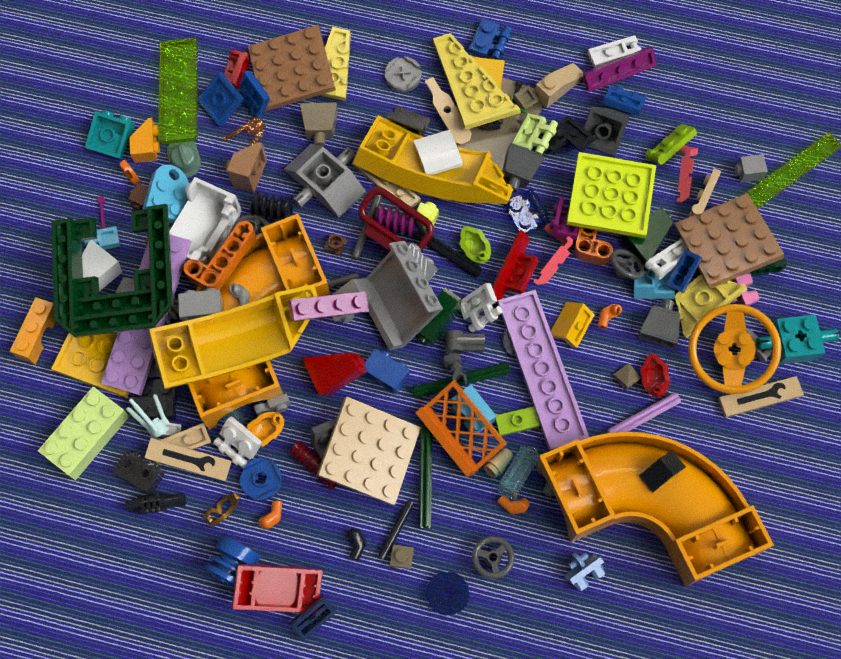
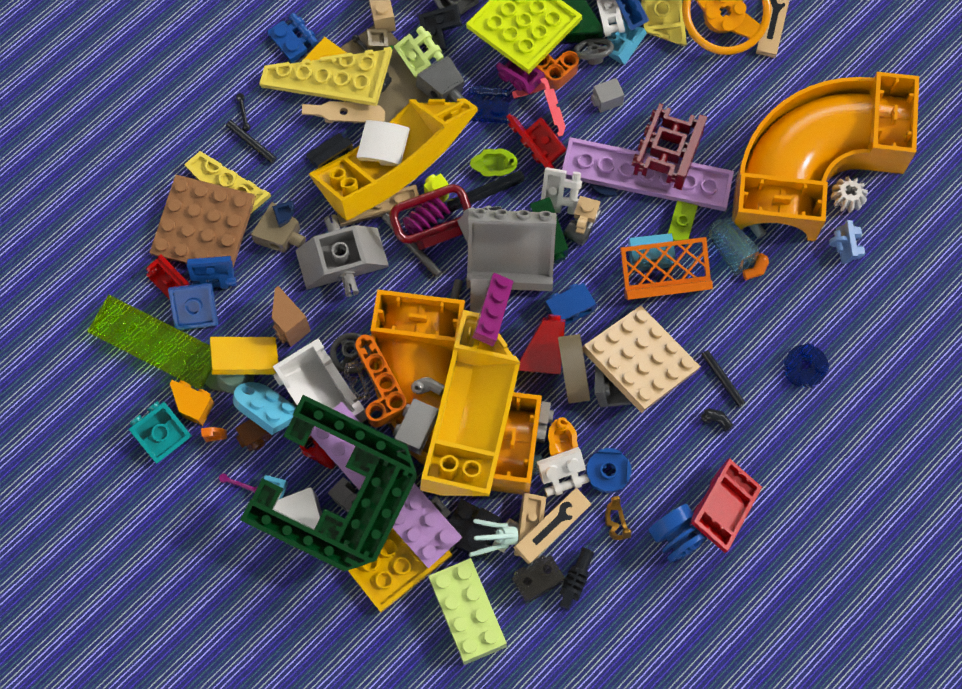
camera: 60 degrees left, 0 degrees up
light orange arch [10,297,56,365] -> none
clear orange plant [223,116,266,146] -> none
black piece [250,191,293,221] -> none
orange arm [258,501,282,529] -> none
dark red piece [289,441,338,490] -> none
dark blue tile [289,595,337,640] -> none
reddish brown plate [325,233,347,255] -> none
light grey tile [385,57,422,92] -> none
dark tan plate [390,545,414,570] -> none
dark green axle [412,362,510,398] -> none
dark green axle [419,426,432,529] -> none
dark grey piece [443,353,467,386] -> none
dark grey piece [472,536,514,579] -> none
tan cone [483,448,513,478] -> none
yellow panel [551,302,595,348] -> none
orange arm [597,304,622,329] -> none
lavender axle [607,393,681,433] -> none
dark tan slope [613,363,642,391] -> none
dark grey torso [637,299,680,350] -> none
black slope [639,450,686,493] -> none
red arm [640,354,670,397] -> none
none -> yellow tile [210,337,279,375]
none -> black bar [226,120,277,164]
none -> black hinge [236,93,251,131]
none -> dark blue tile [272,200,294,228]
none -> dark tan slope [558,334,590,403]
none -> tan plate [574,196,601,234]
none -> light grey brick [591,78,624,113]
none -> dark red fence [631,103,707,190]
none -> white gear [831,176,868,213]

